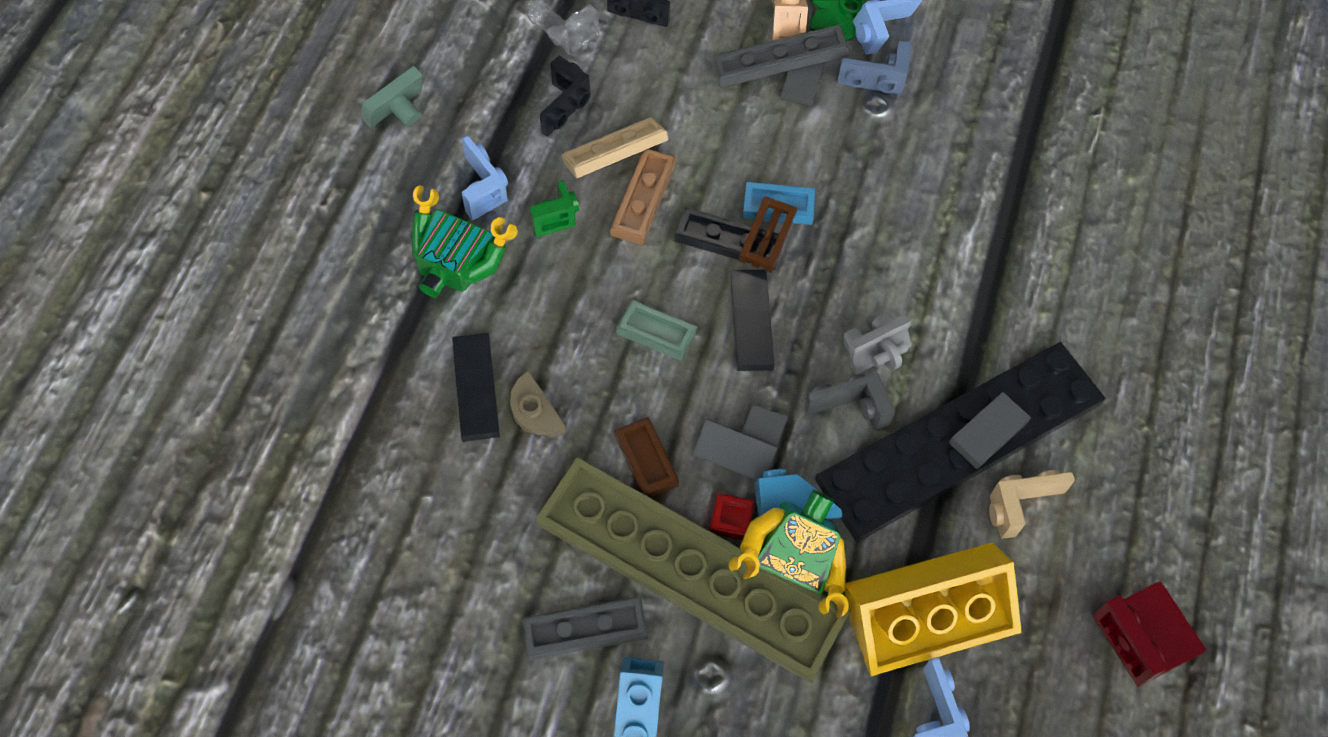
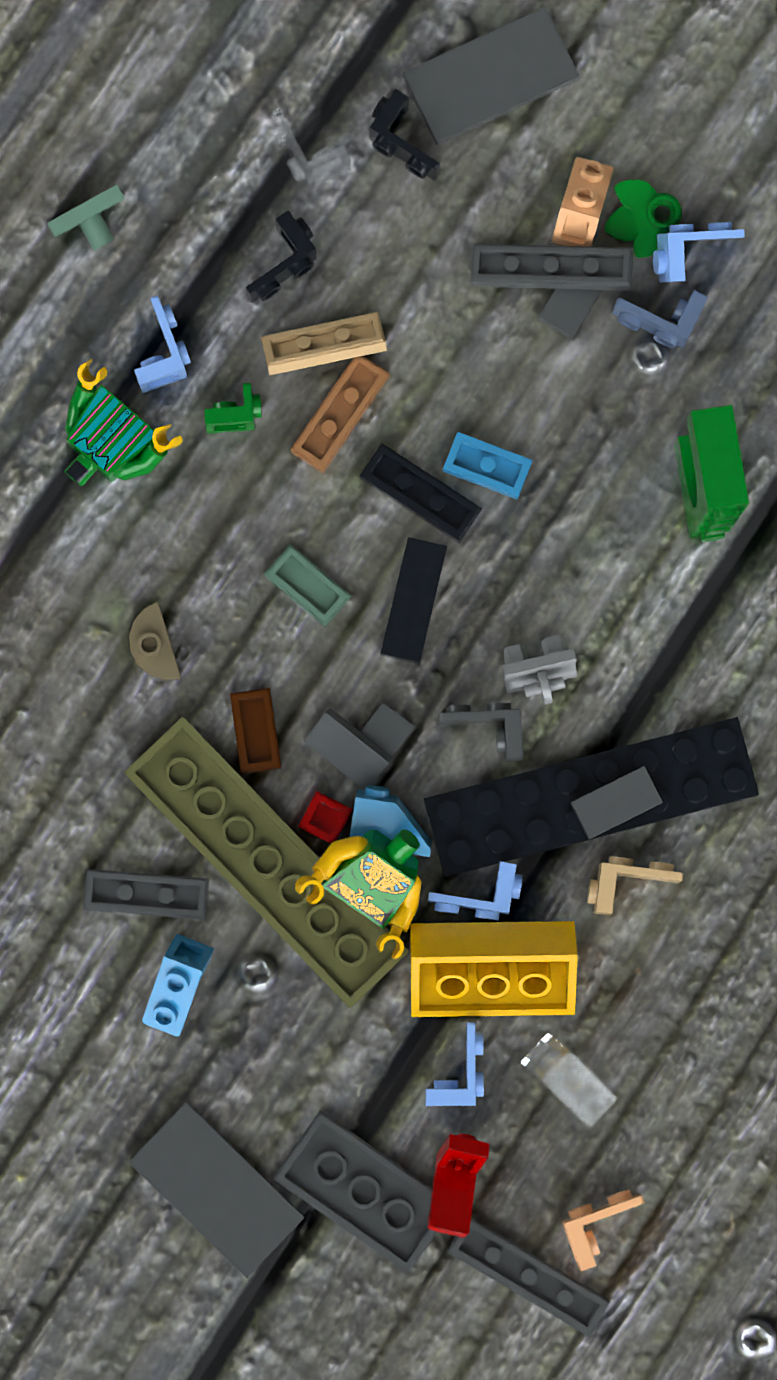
camera: 15 degrees right, 20 degrees up
black tile [452,333,500,442] -> none
reddish brown tile [739,196,797,273] -> none
dark red bracket [1093,582,1206,687] -> none
none -> light blue bracket [427,862,523,921]
none -> clear bracket [520,1033,616,1127]
none -> green arch [674,405,749,542]

